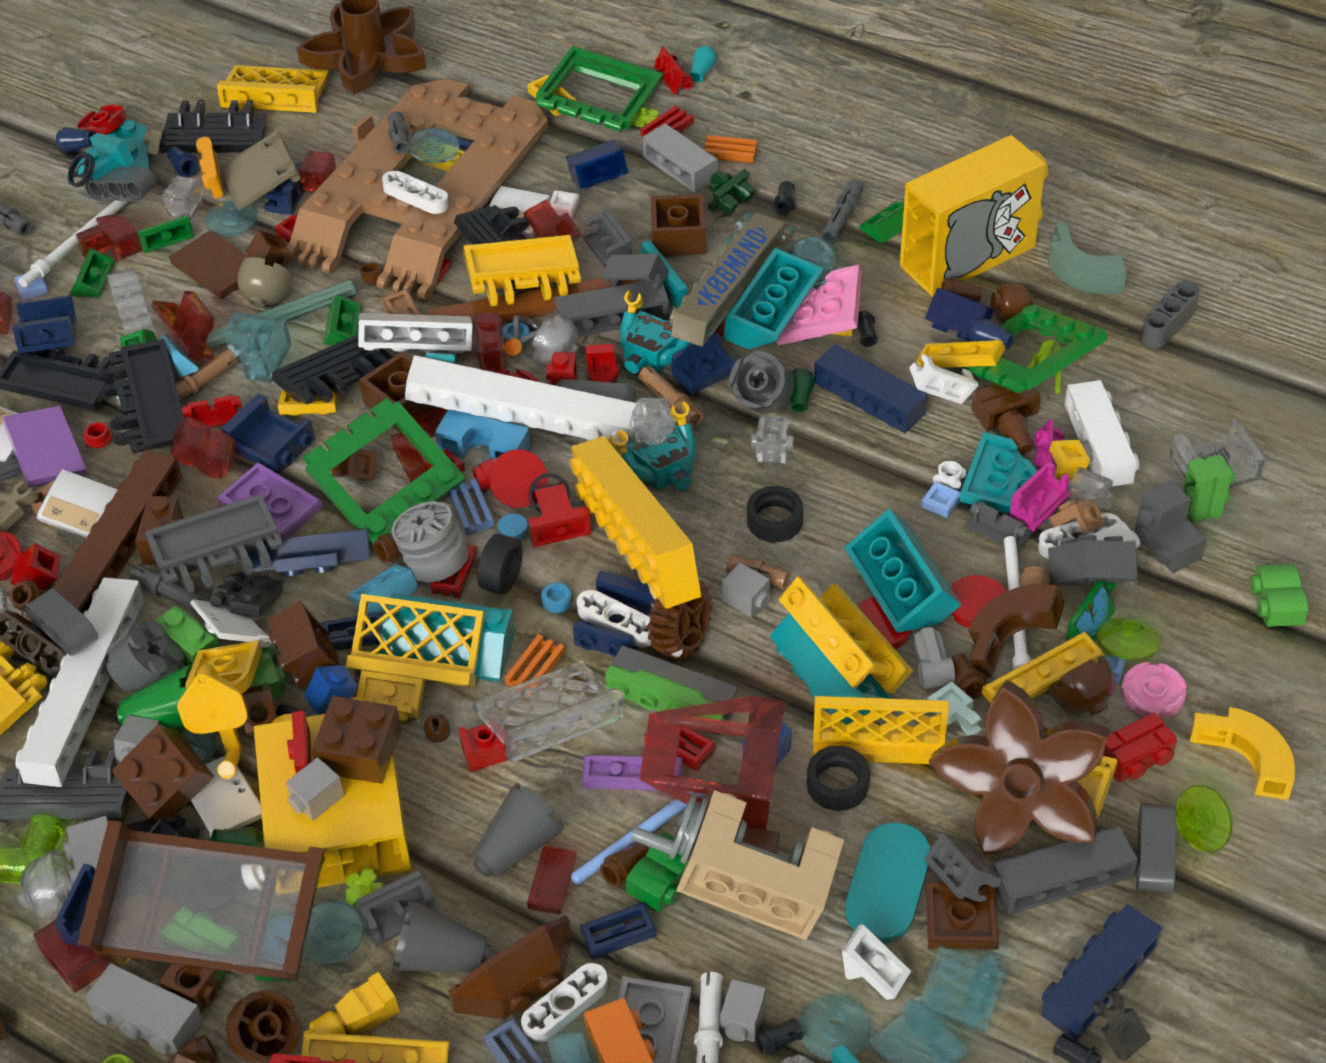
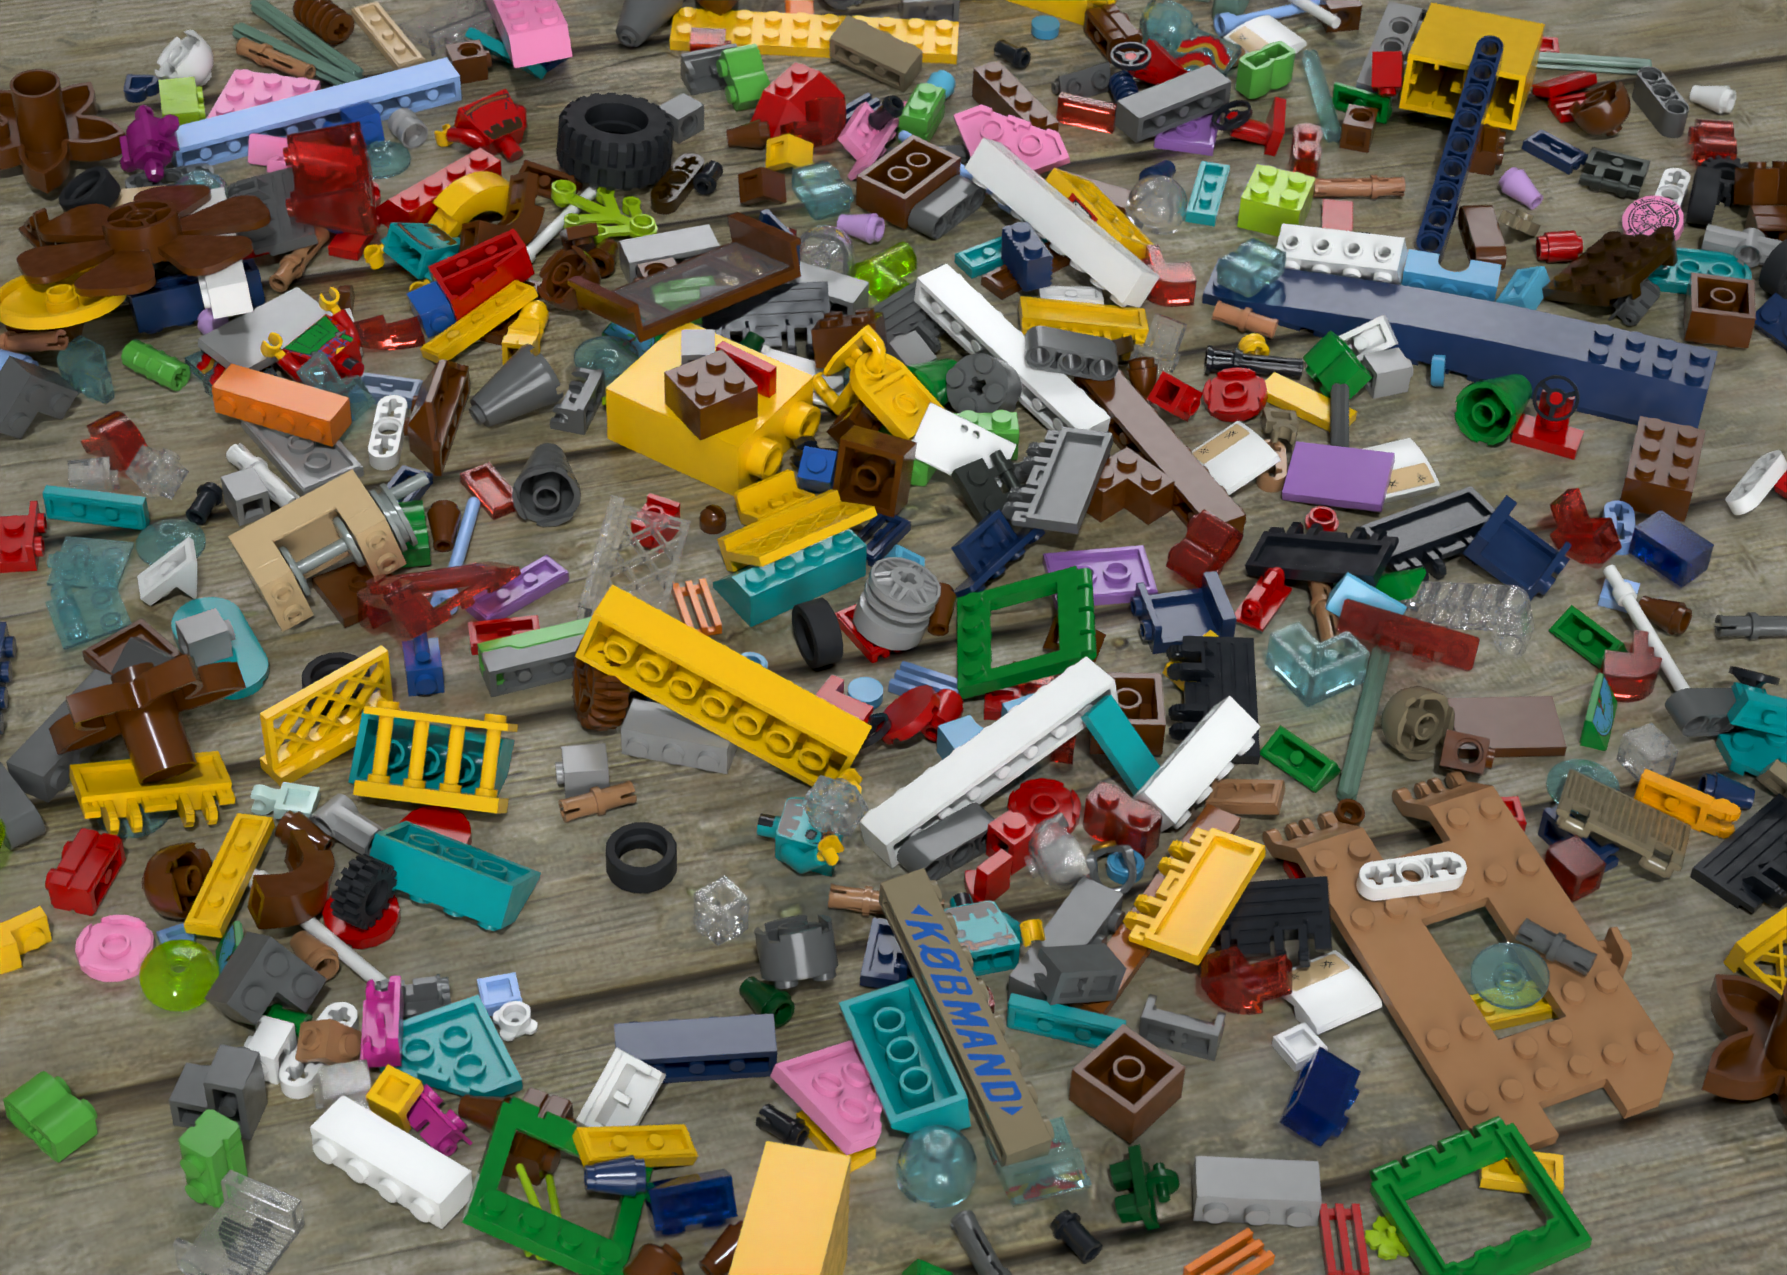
camera: 130 degrees right, 5 degrees down
none -> light grey brick [175,608,235,667]
none -> black tyre [330,853,397,930]
none -> reddish brown cone [1638,596,1692,635]

